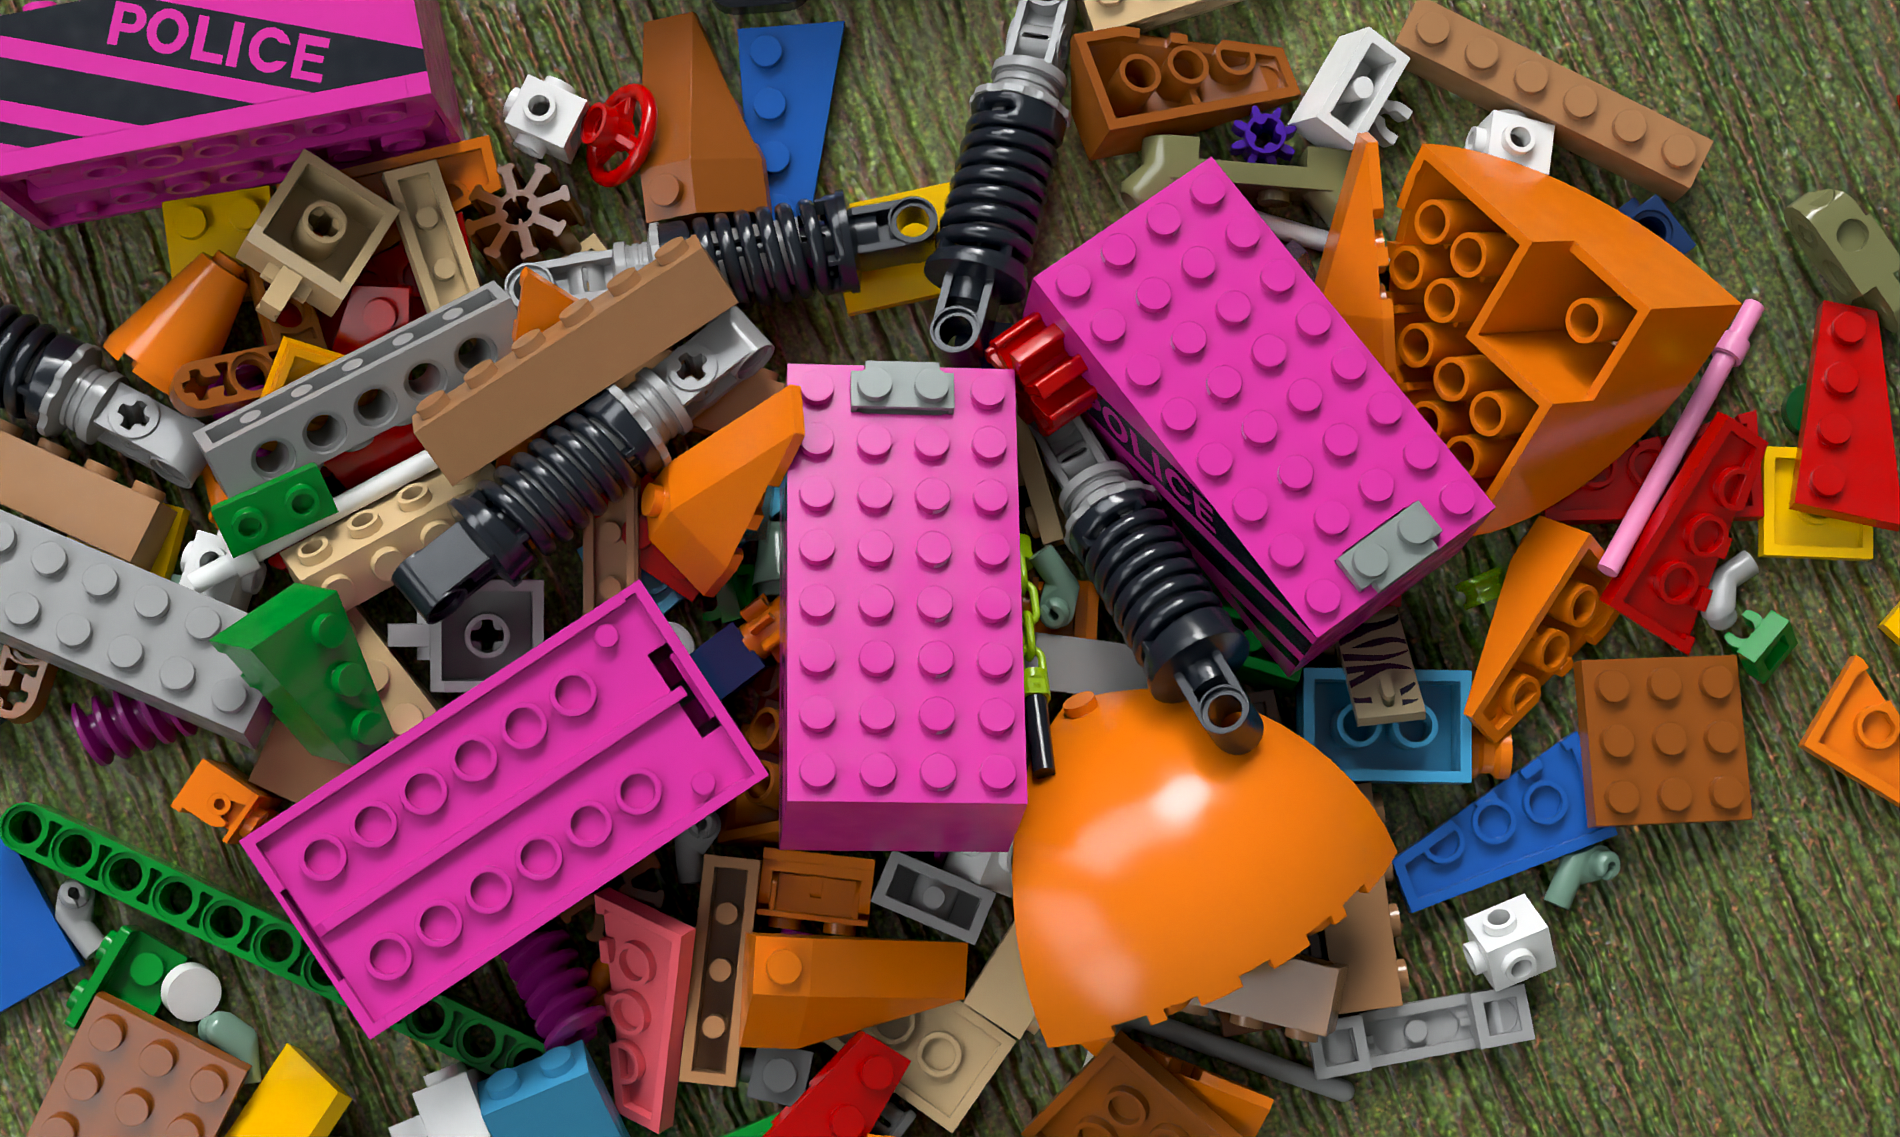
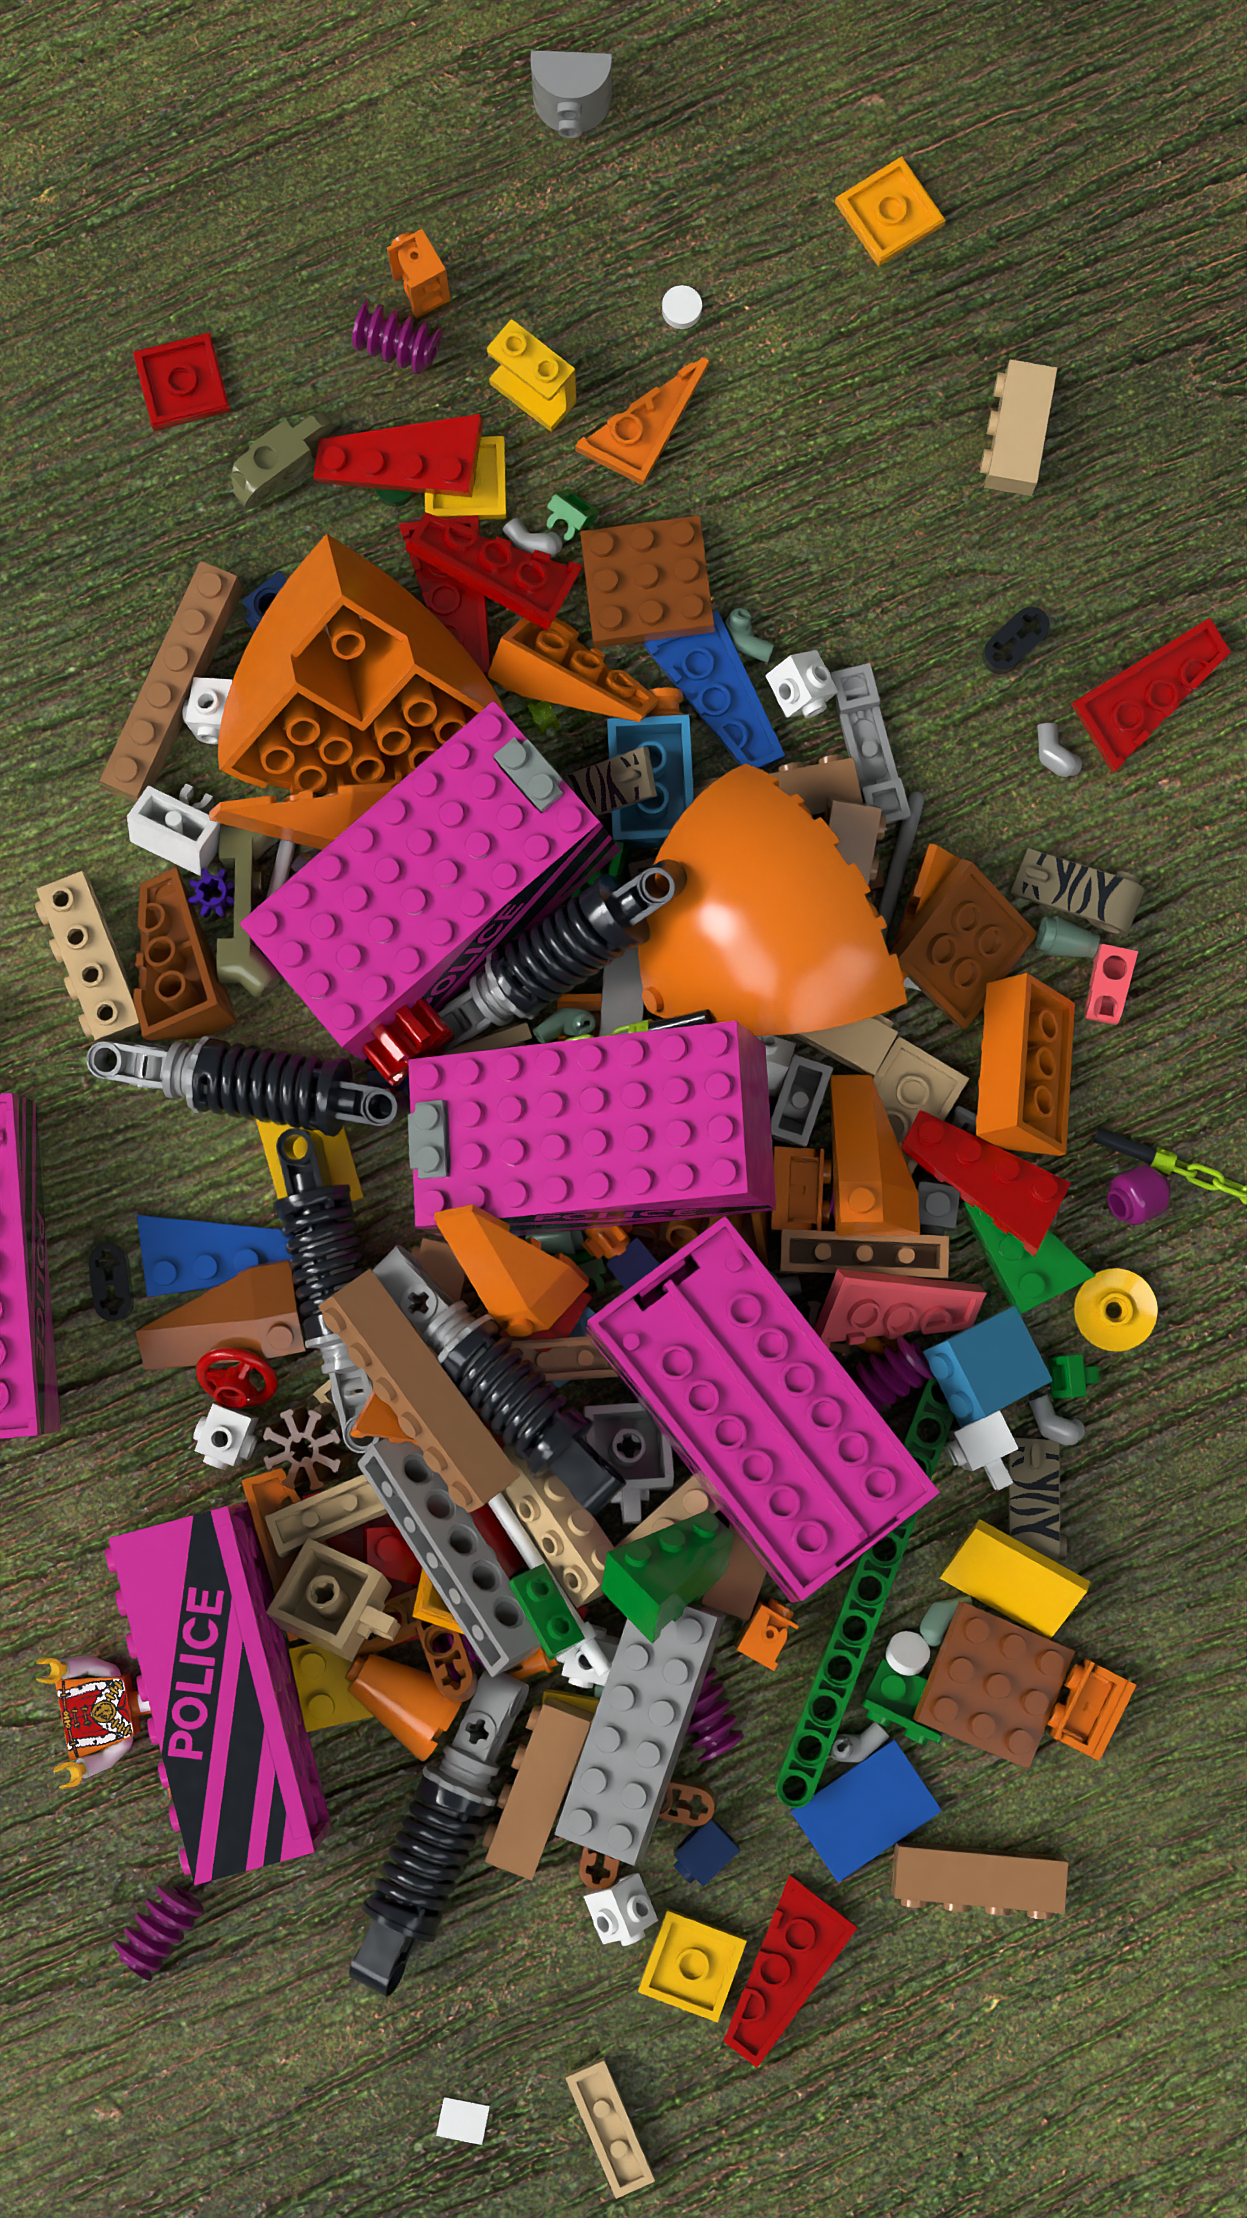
camera: 90 degrees left, 0 degrees up
bright pink bar [1597,299,1765,577] -> none

